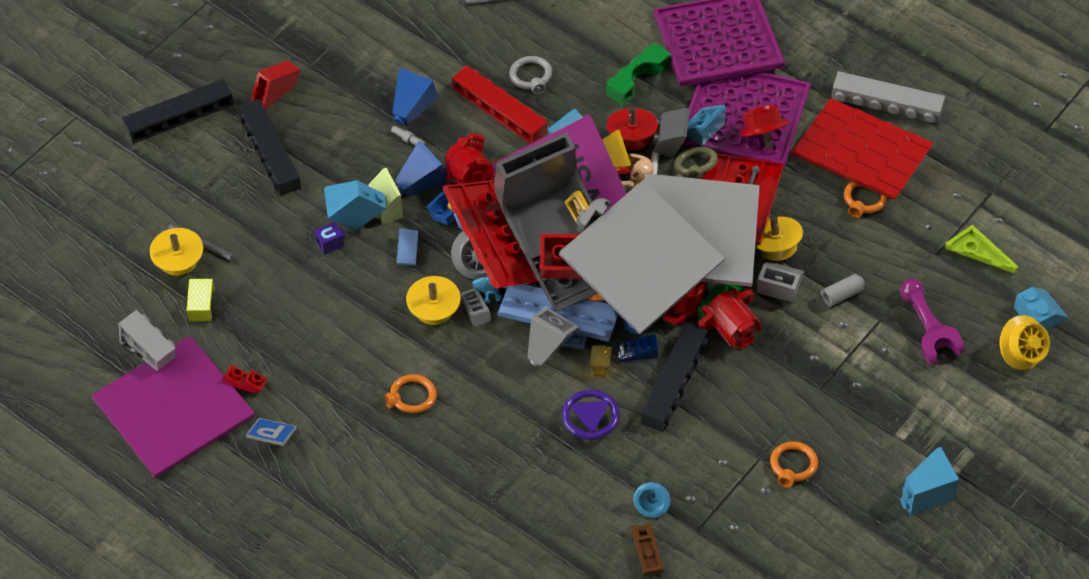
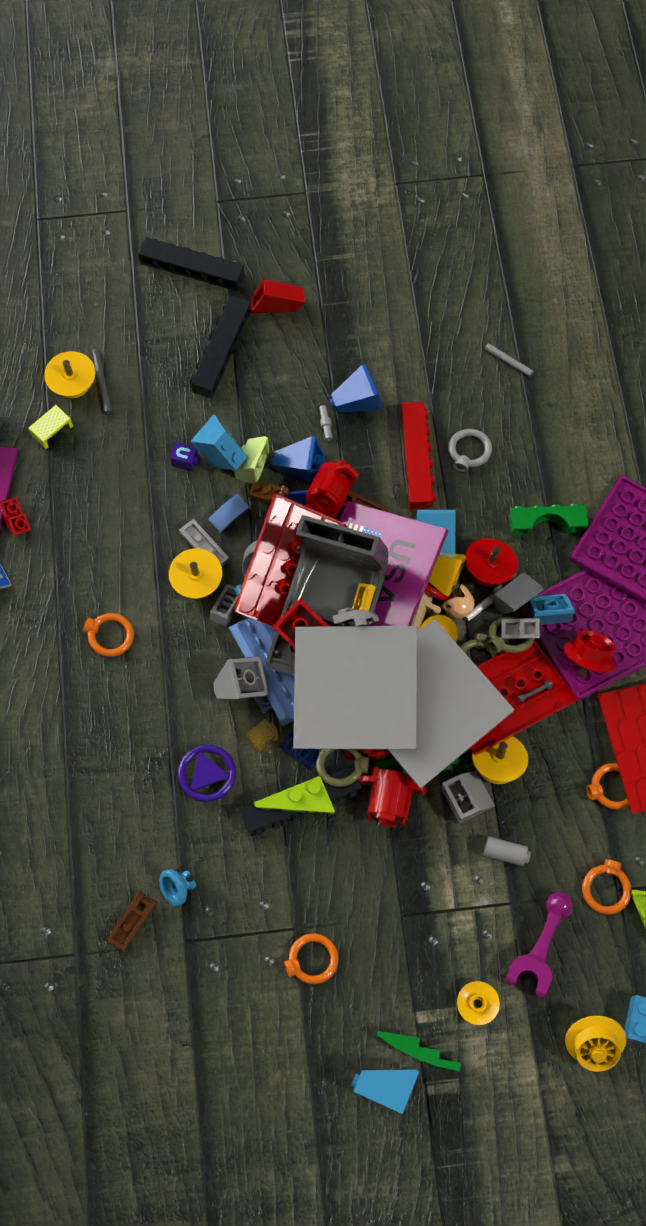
camera: 45 degrees right, 15 degrees up
none -> light grey plate [179,519,230,567]
none -> reddish brown plate [247,481,290,504]
none -> lime wing [254,776,335,814]
none -> olive piece [316,749,369,787]
none -> green slope [376,1031,461,1072]
none -> yellow dish [457,981,500,1025]
none -> light grey slope [501,618,540,639]
none -> orange piece [582,859,631,915]

